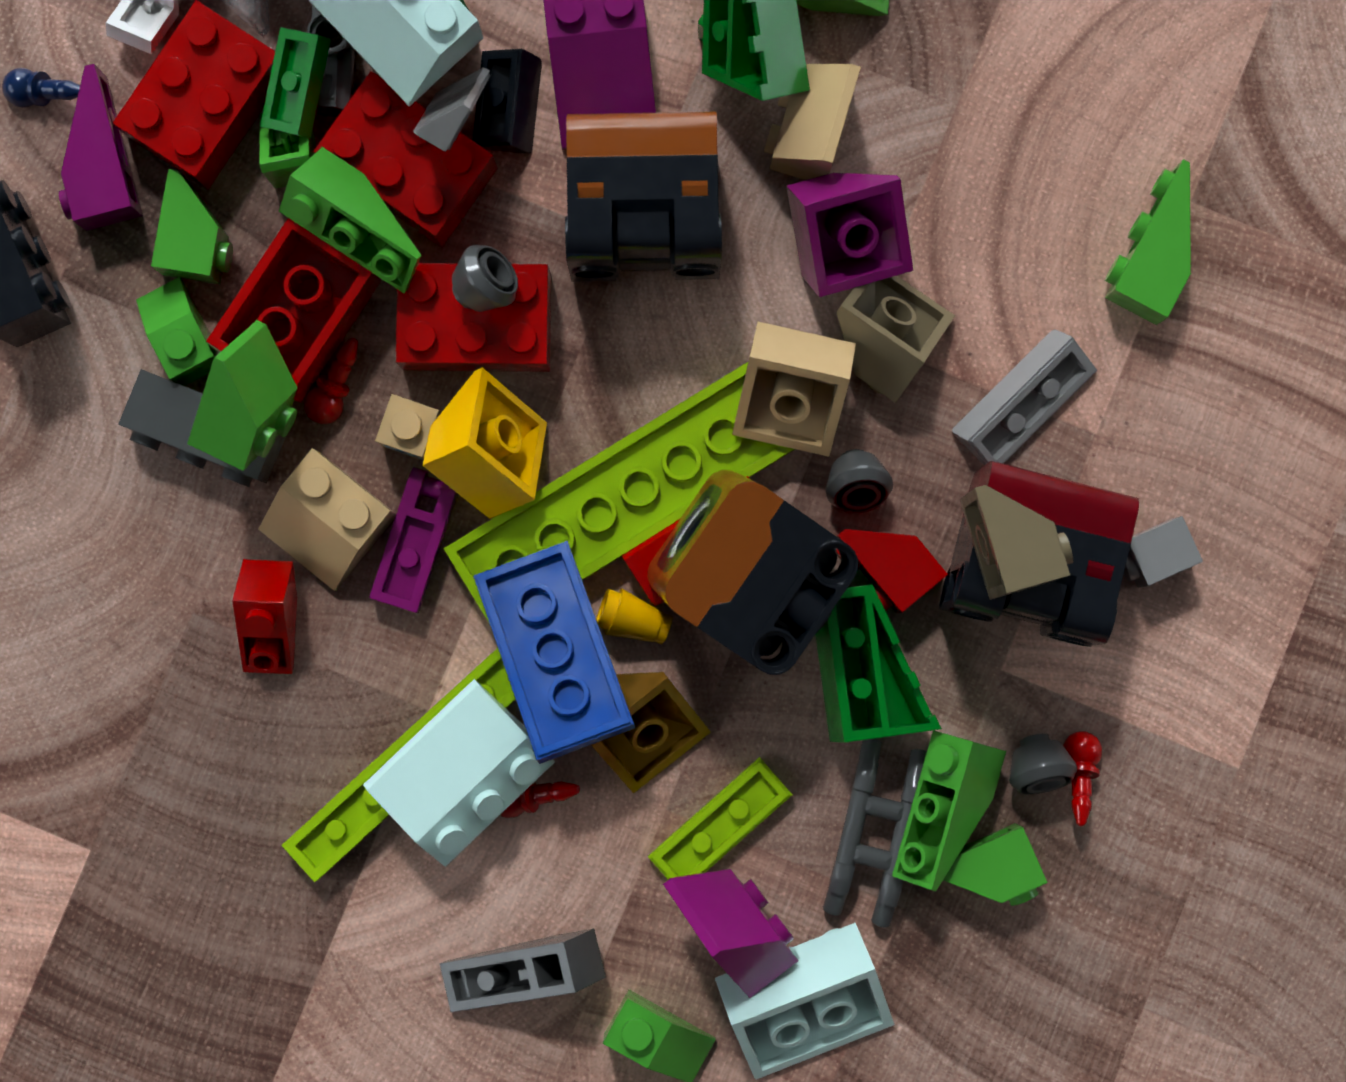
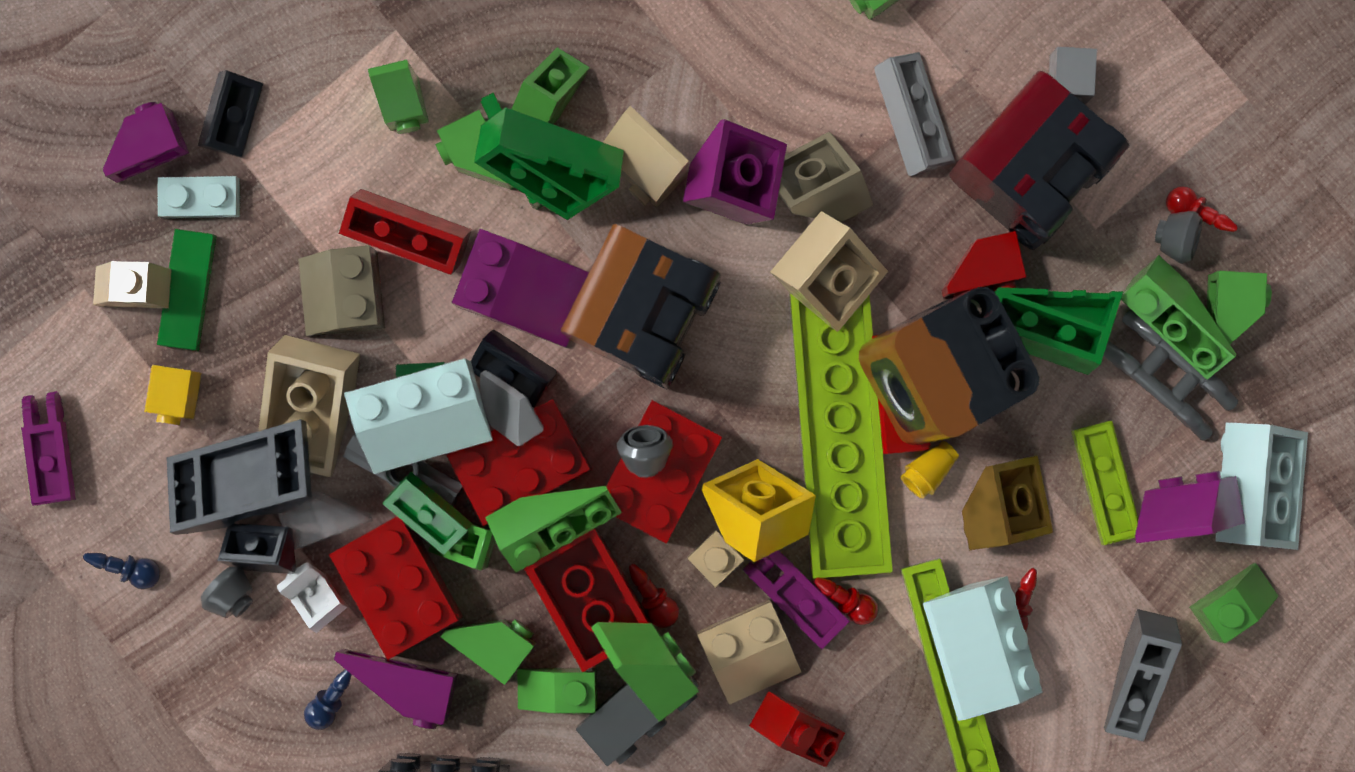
camera: 60 degrees left, 0 degrees up
blue tile [473,541,636,764] -> none
dark grey cone [825,449,893,513] -> none
dark tan slope [960,485,1073,600] -> none
none -> red bar [814,577,878,625]

